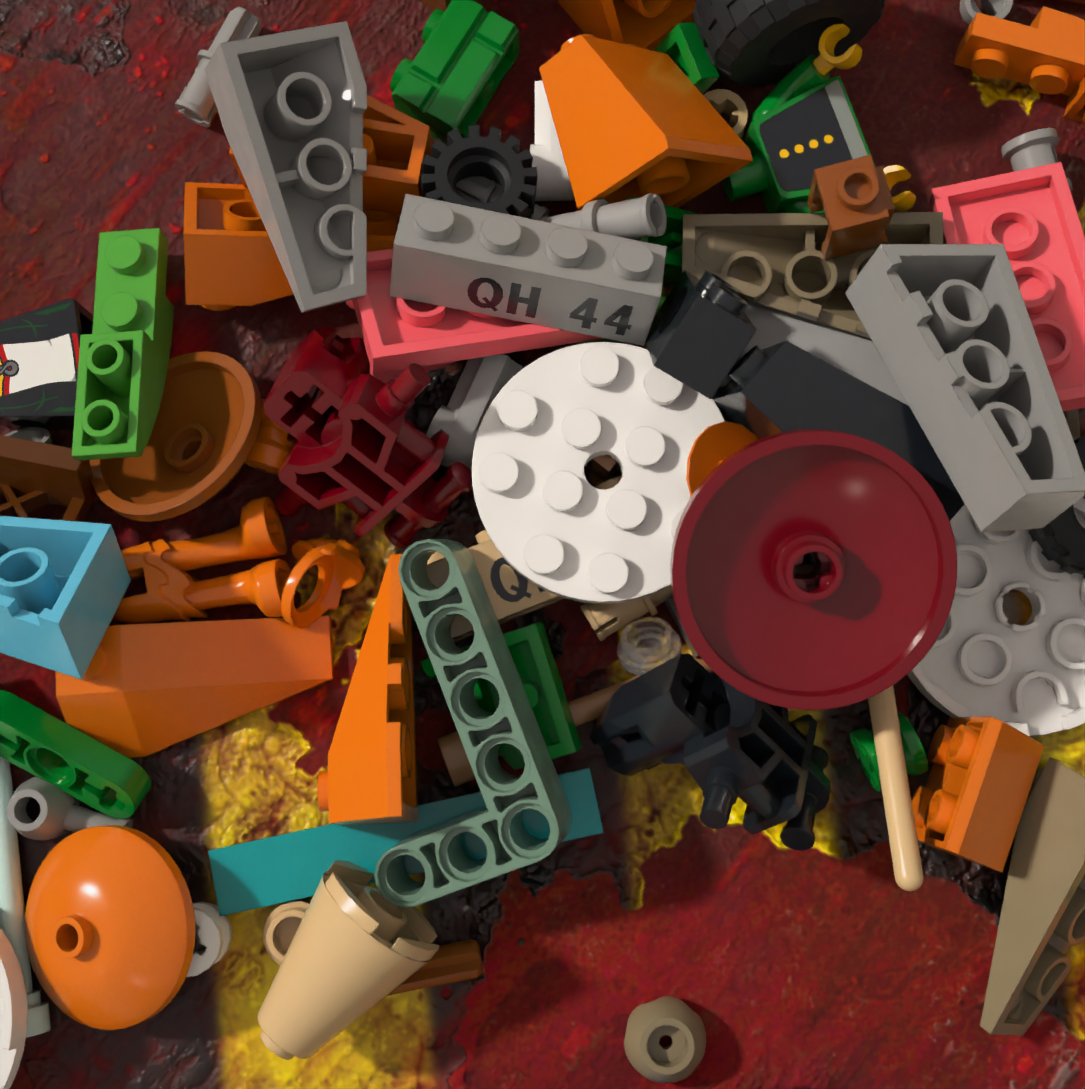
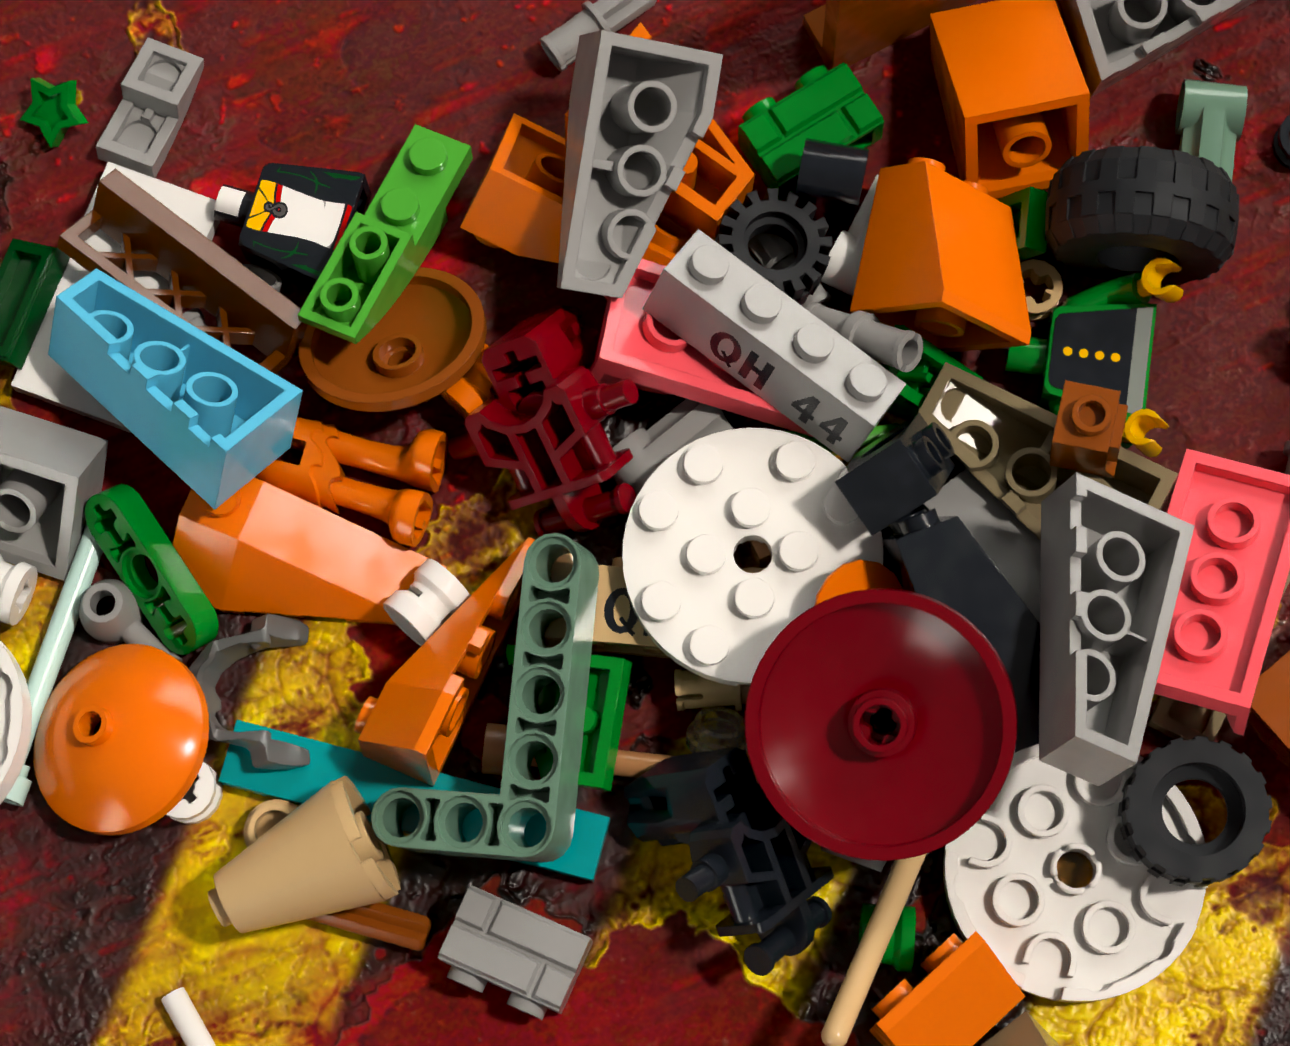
camera: 30 degrees right, 5 degrees down
orange piece [281,537,365,629] -> none
none -> dark grey helmet [188,614,310,770]
none -> white wheel [383,559,471,646]
none -> light grey brick [438,885,593,1020]
none -> black piece [796,138,869,229]

